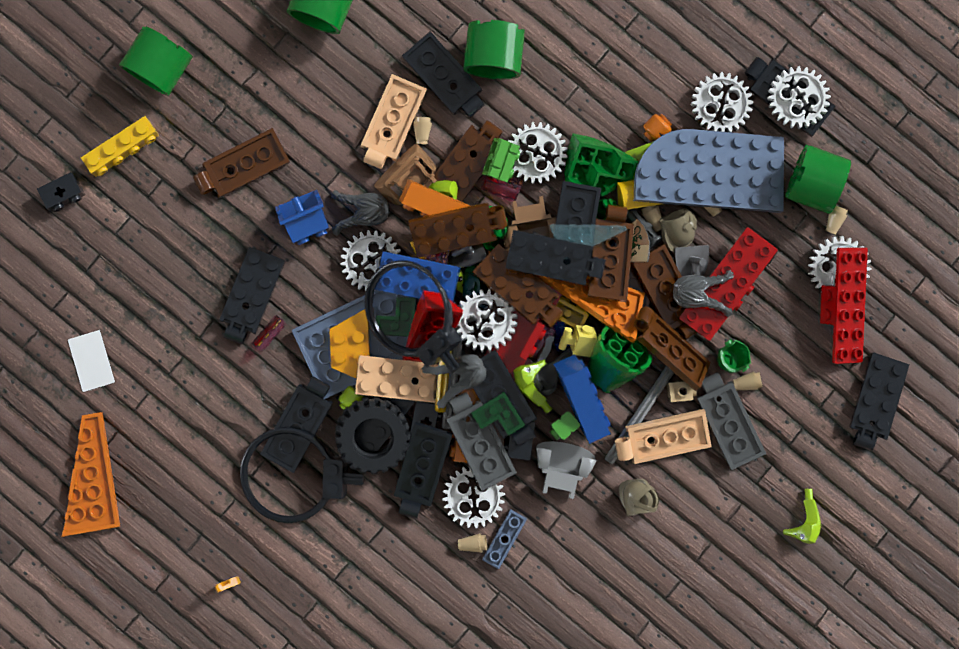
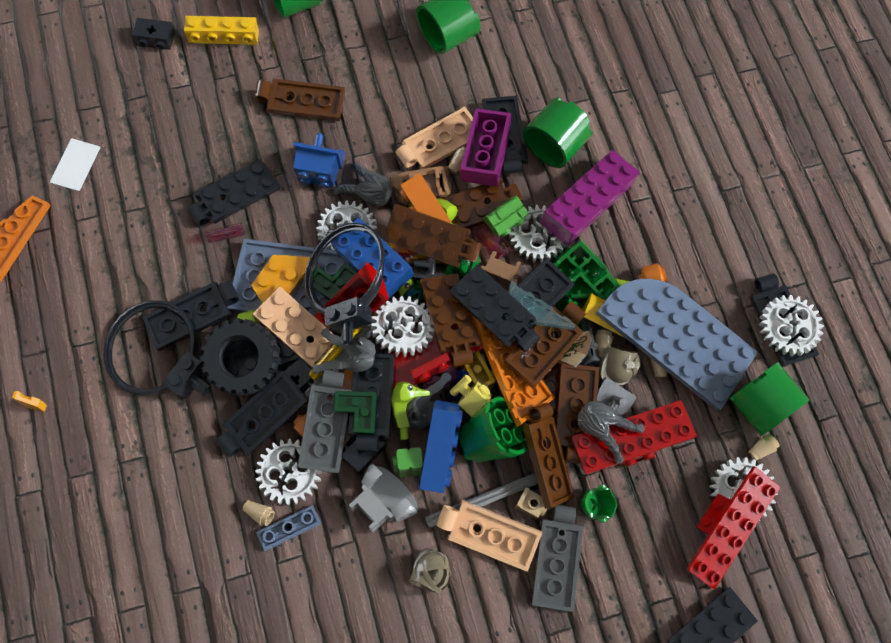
camera: 30 degrees right, 15 degrees down
white gear [691,72,753,133] -> none
tan cone [733,372,763,391] -> none
none -> magenta brick [460,108,511,187]
none -> magenta brick [540,150,640,247]

